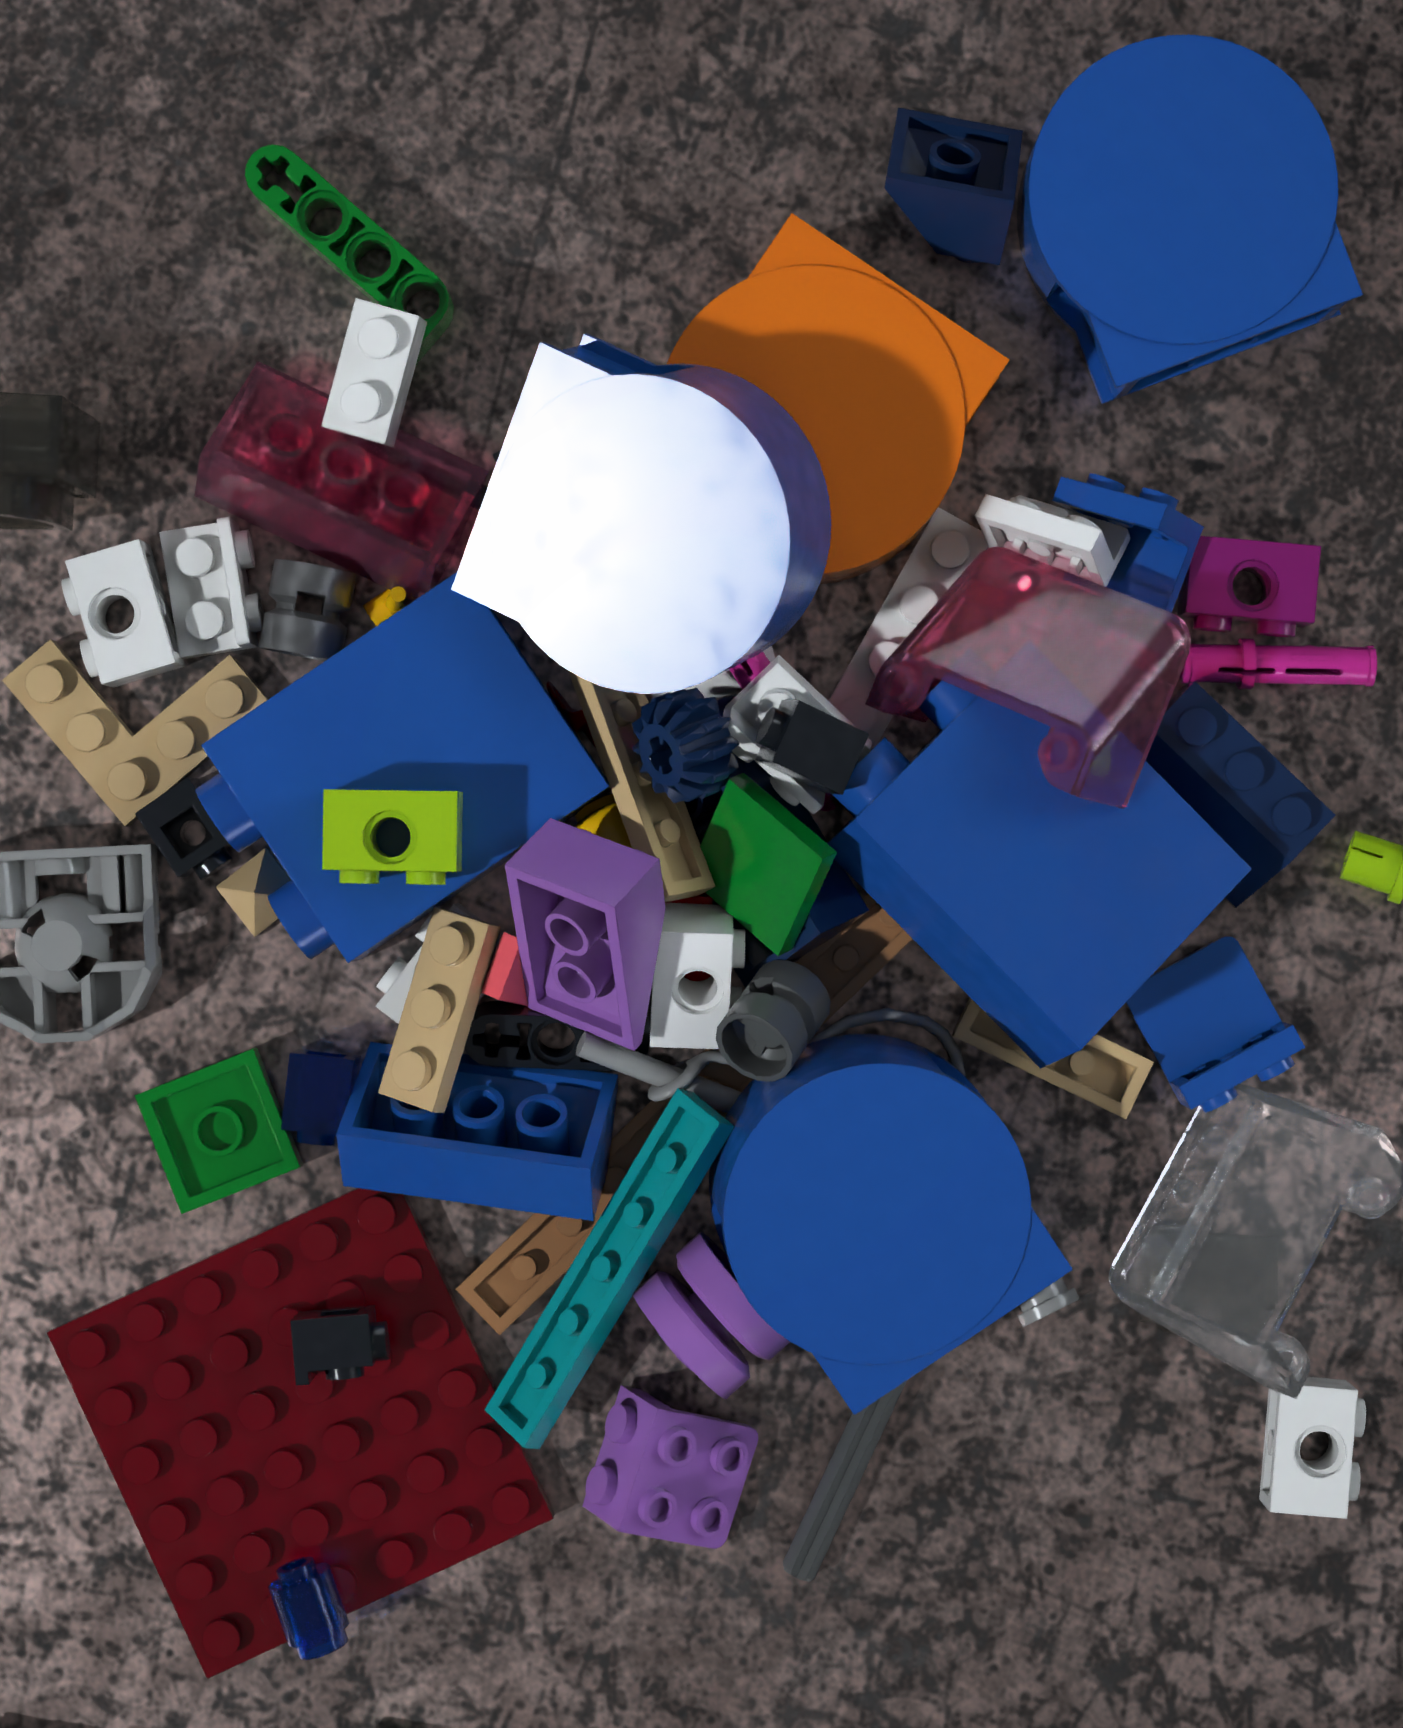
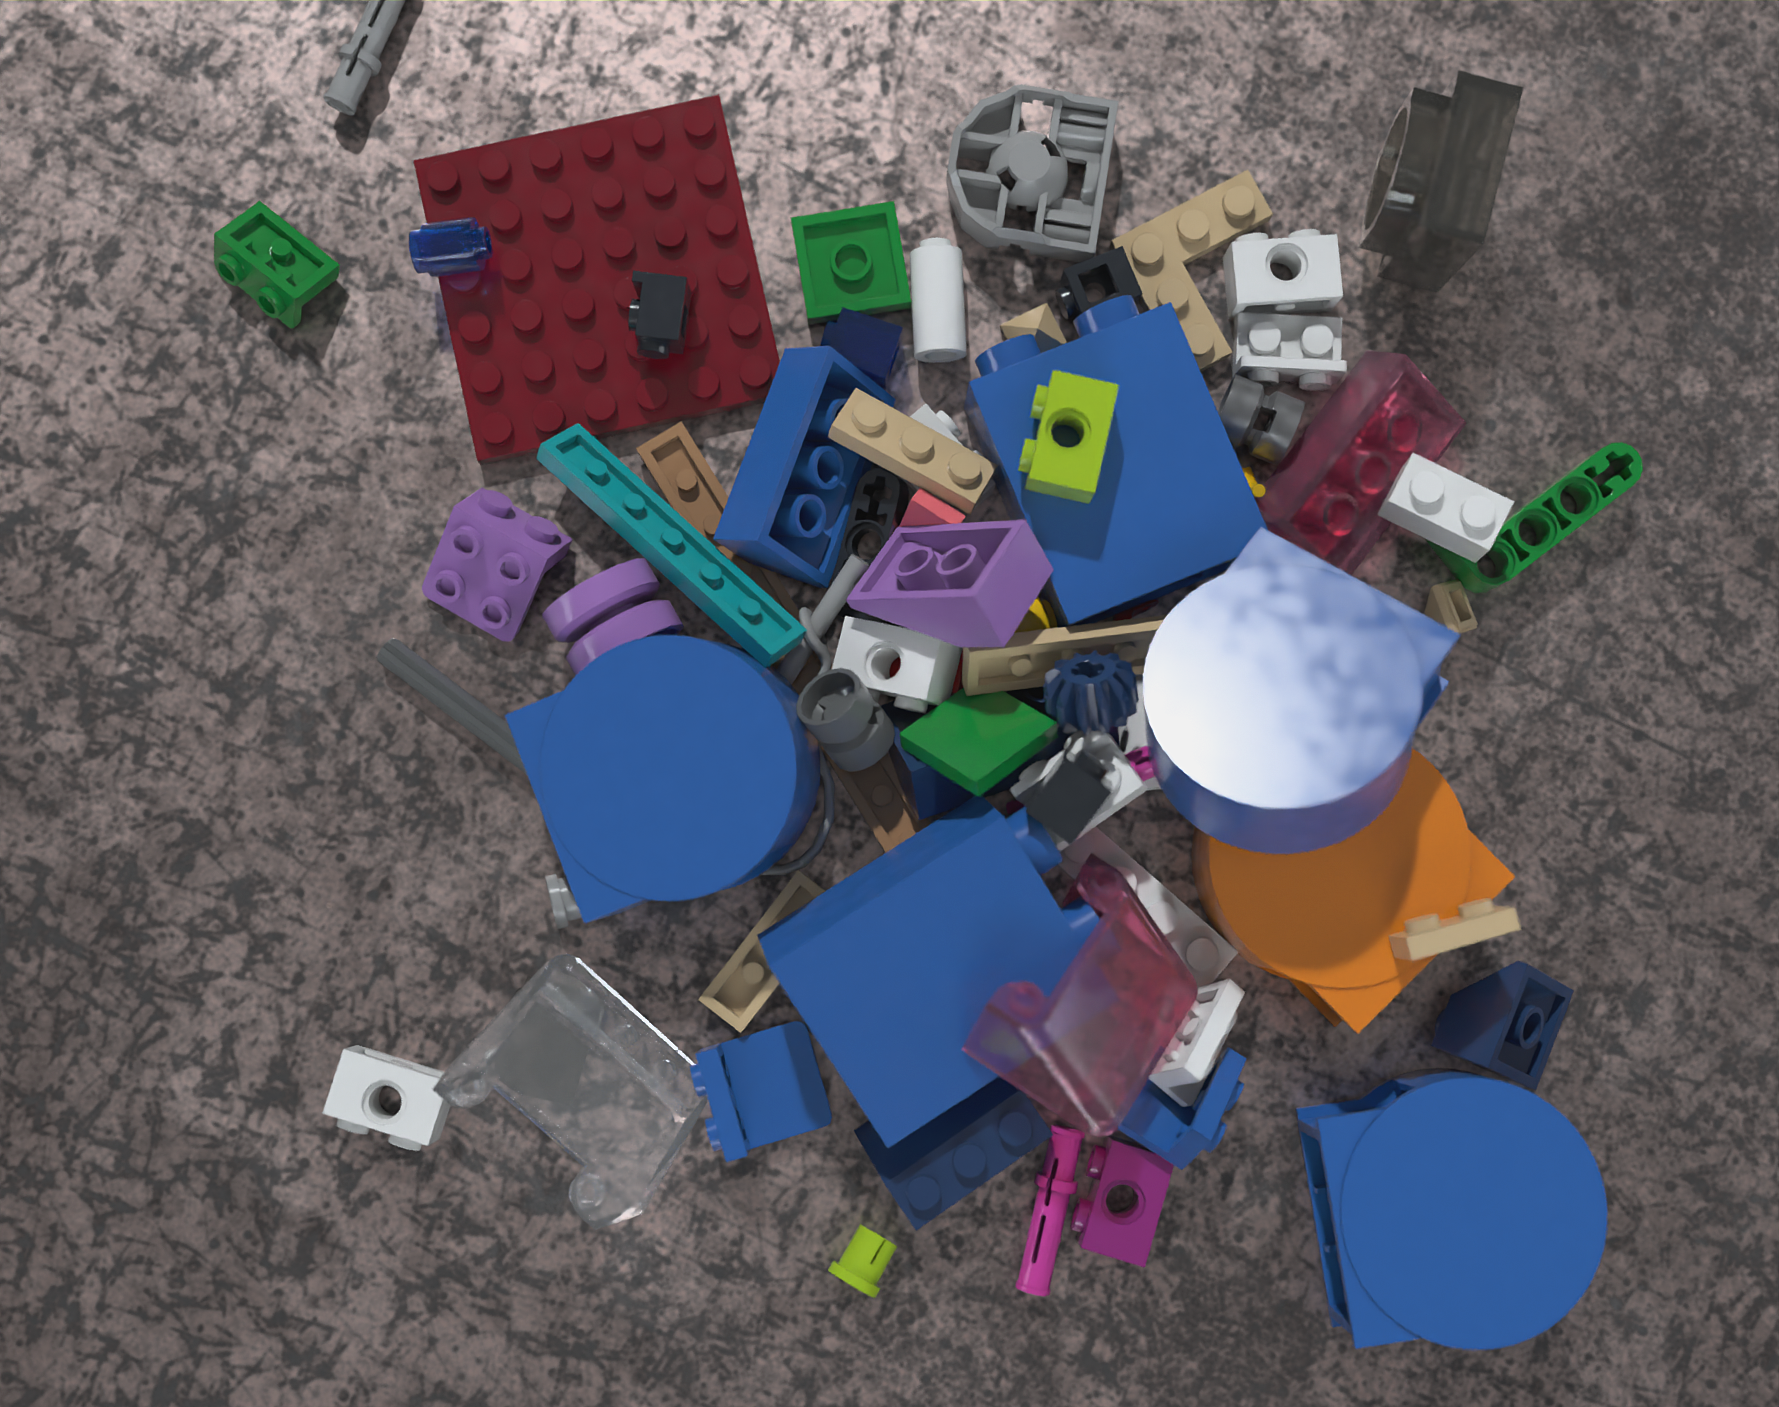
camera: 95 degrees right, 5 degrees down
none -> white brick [910,238,967,362]
none -> tan plate [1388,898,1521,961]
none -> tan slope [1424,579,1478,634]

